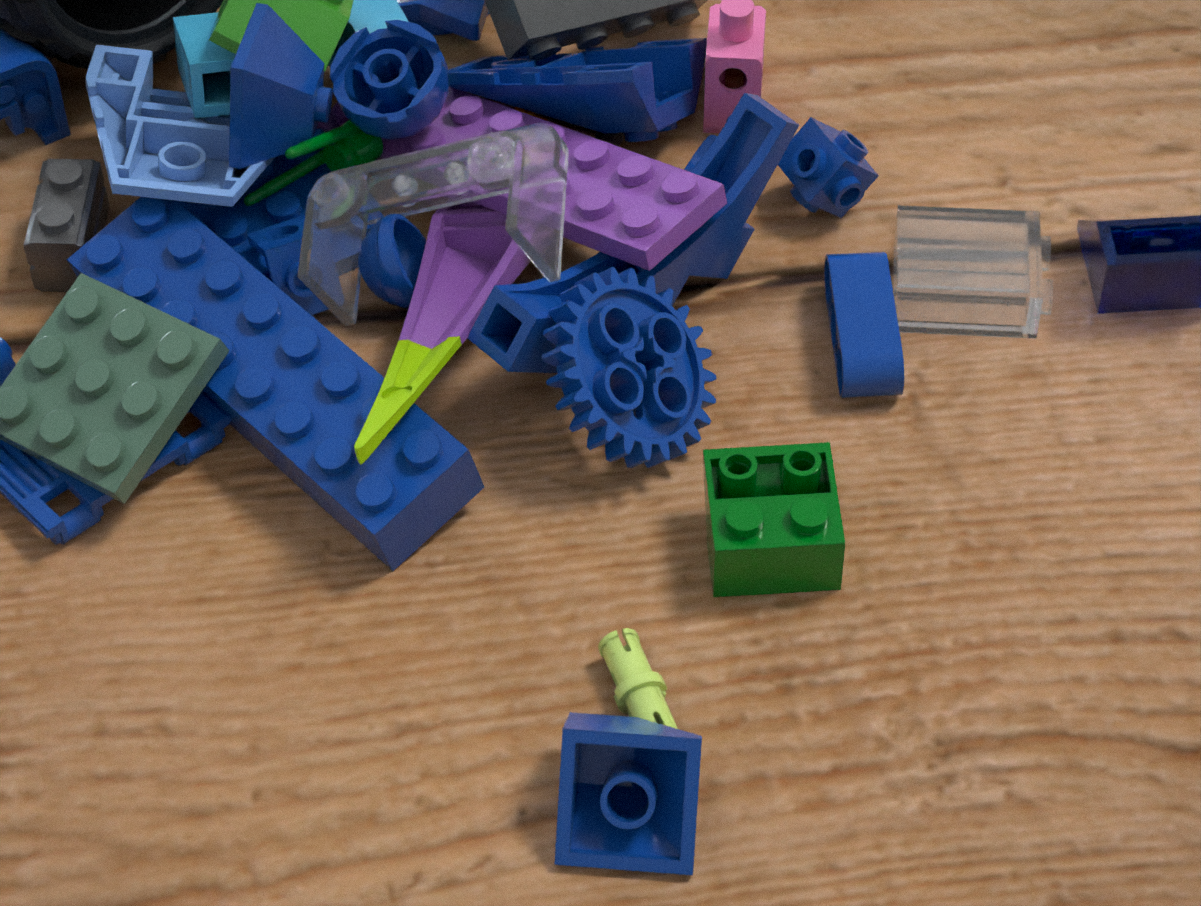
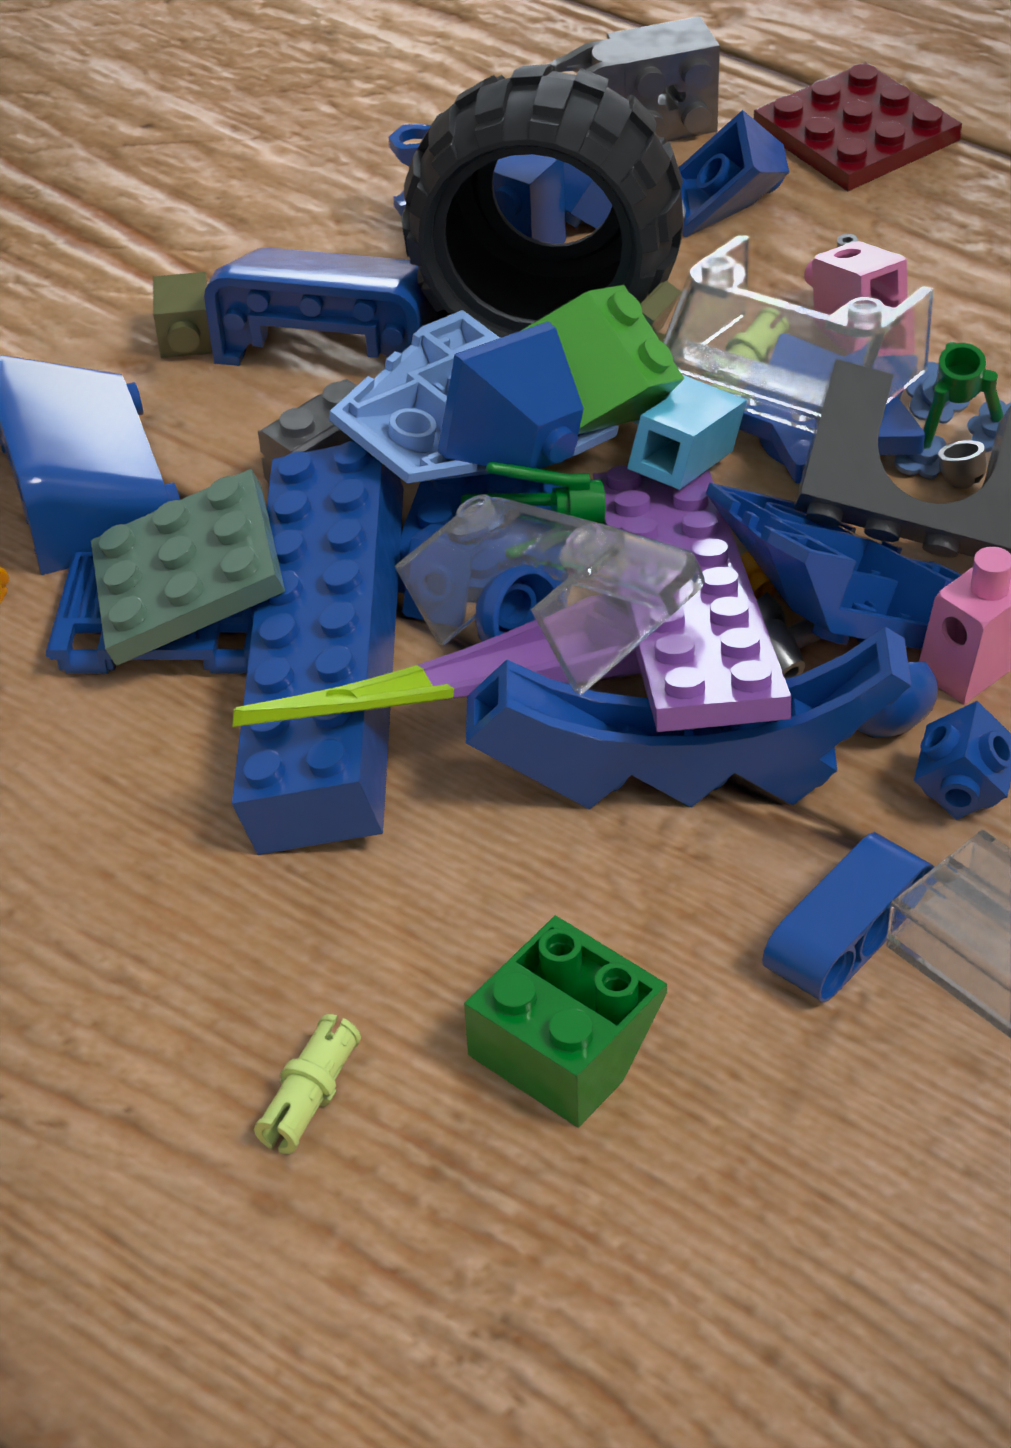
camera: 45 degrees right, 5 degrees down
blue cylinder [330,20,449,140] -> none
blue gear [542,267,717,468] -> none
blue slope [554,712,702,876] -> none

